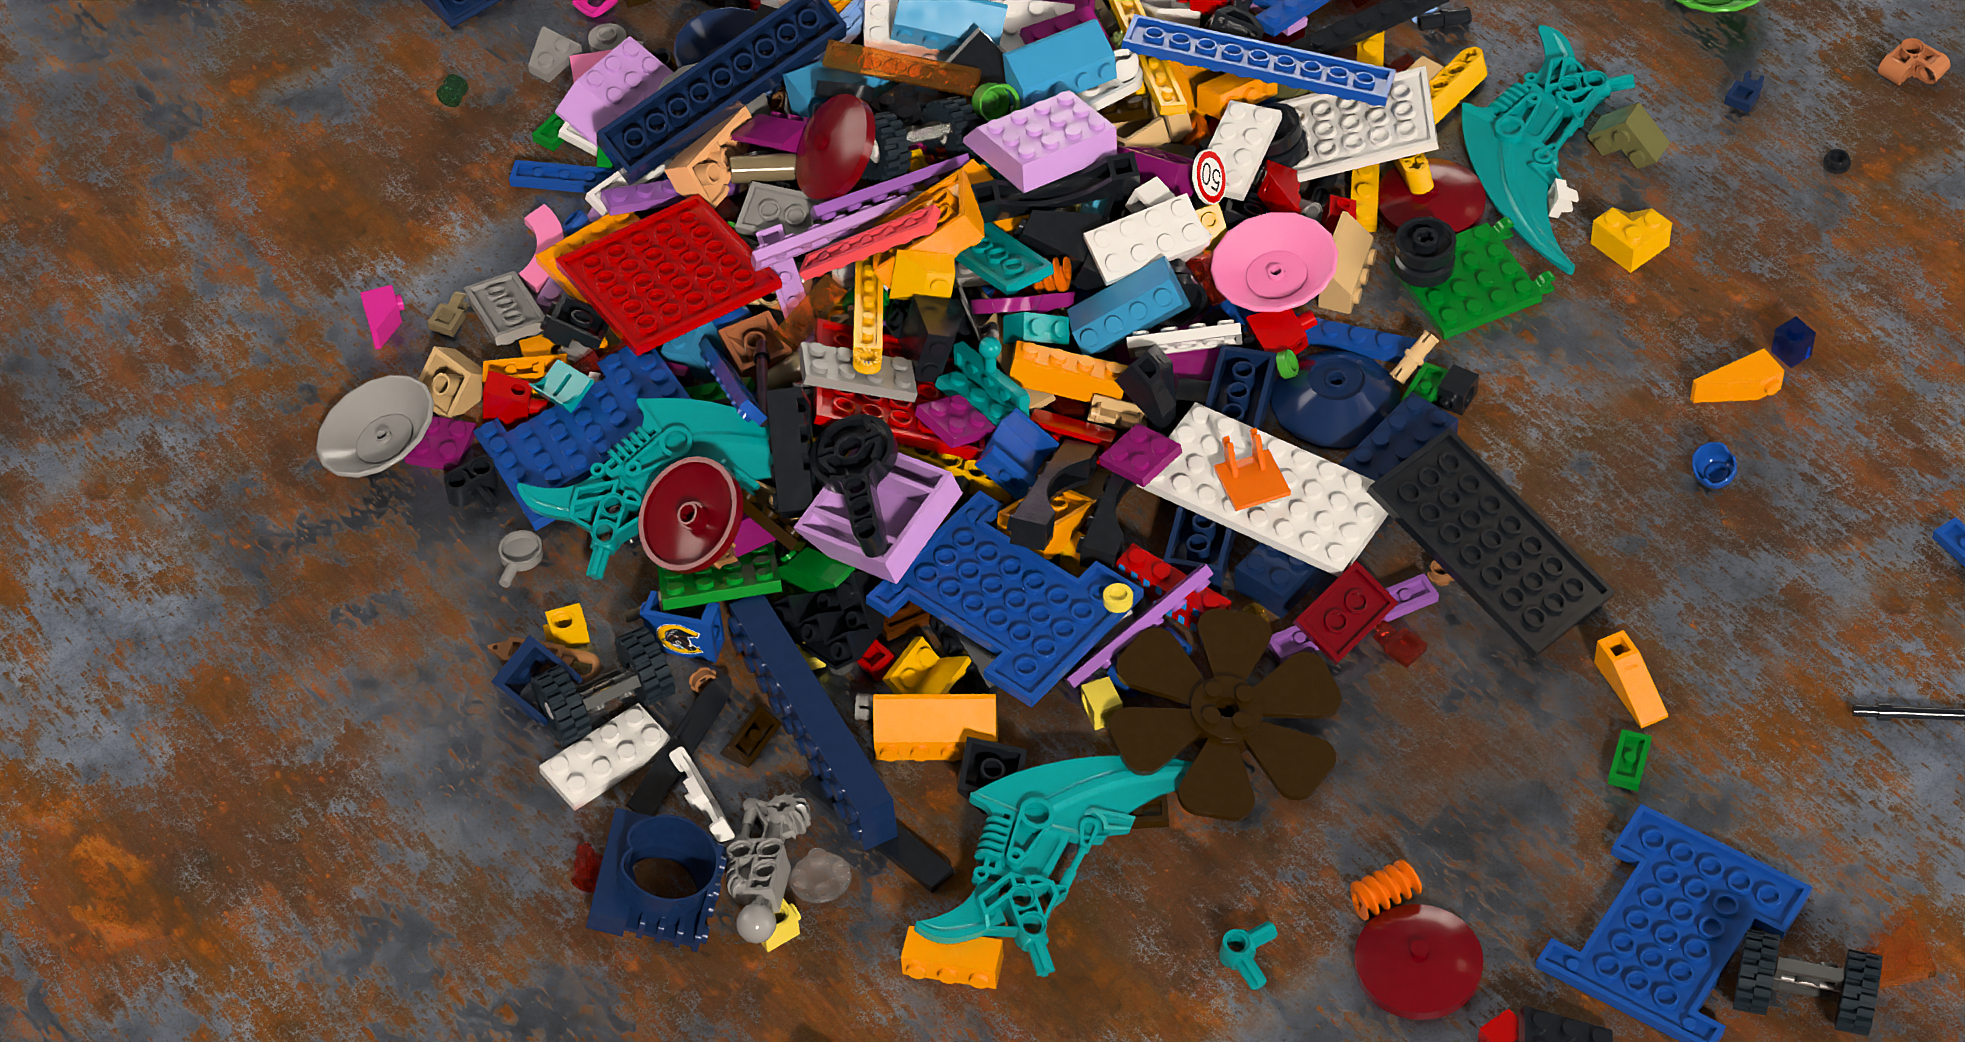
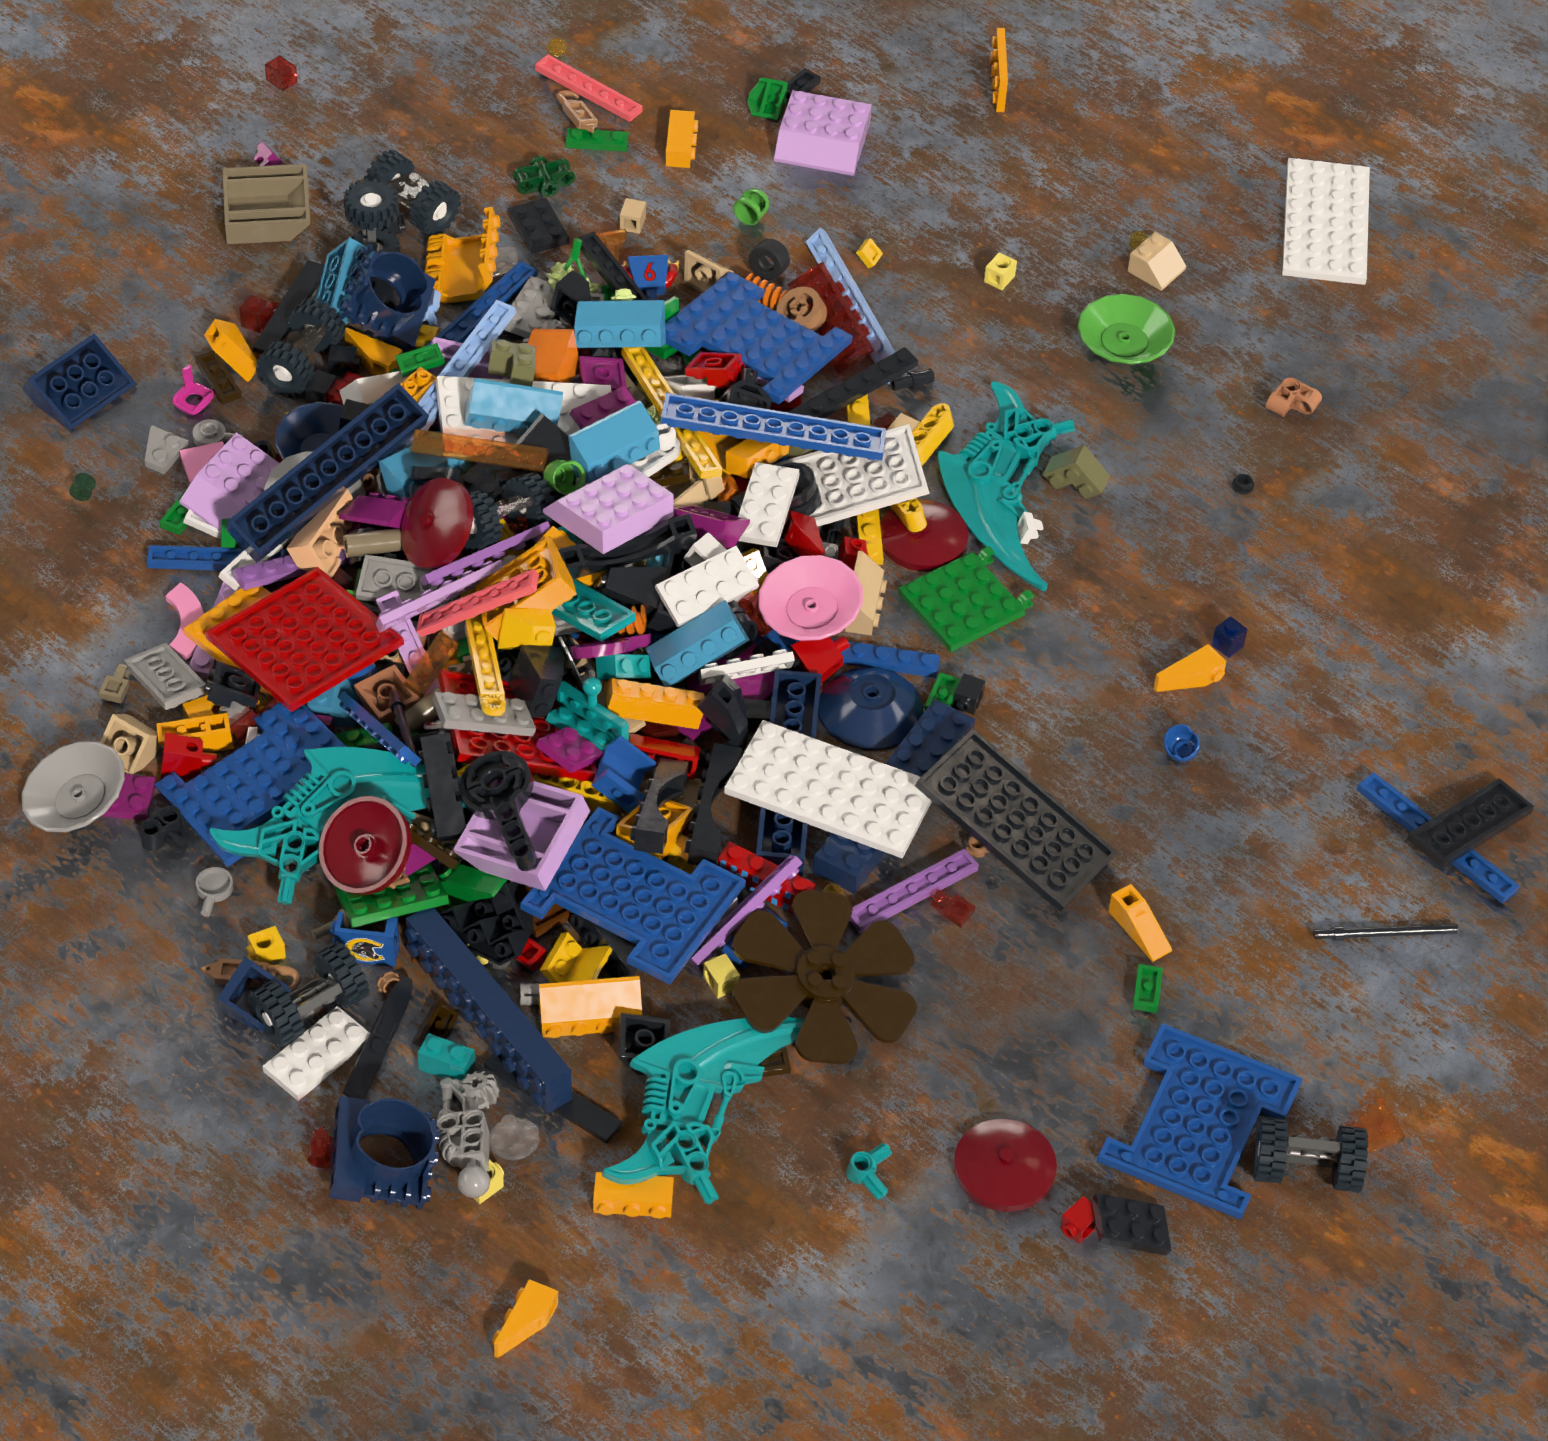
camera: 15 degrees left, 0 degrees up
dark pink slope [360,285,405,350] -> none
piece [529,359,595,413] -> none
blue tile [562,209,588,236] -> none
white plate [669,747,735,842] -> none
tan hinge [1087,394,1148,430] -> none
magenta plate [1099,423,1182,487] -> none
light yellow tile [1103,583,1133,613] -> none
piece [1191,149,1226,205] -> none
orange plate [1214,428,1291,511] -> none
bright green tile [1276,349,1299,379] -> none
dark red plate [1293,560,1398,665] -> none
orange piece [1350,859,1422,920] -> none
tan pin [1389,330,1439,385] -> none
black wheel [1394,216,1457,288] -> none
yellow slope [1591,207,1672,273] -> none
dark blue plate [1724,70,1764,113] -> none
none -> teal brick [418,1033,475,1080]

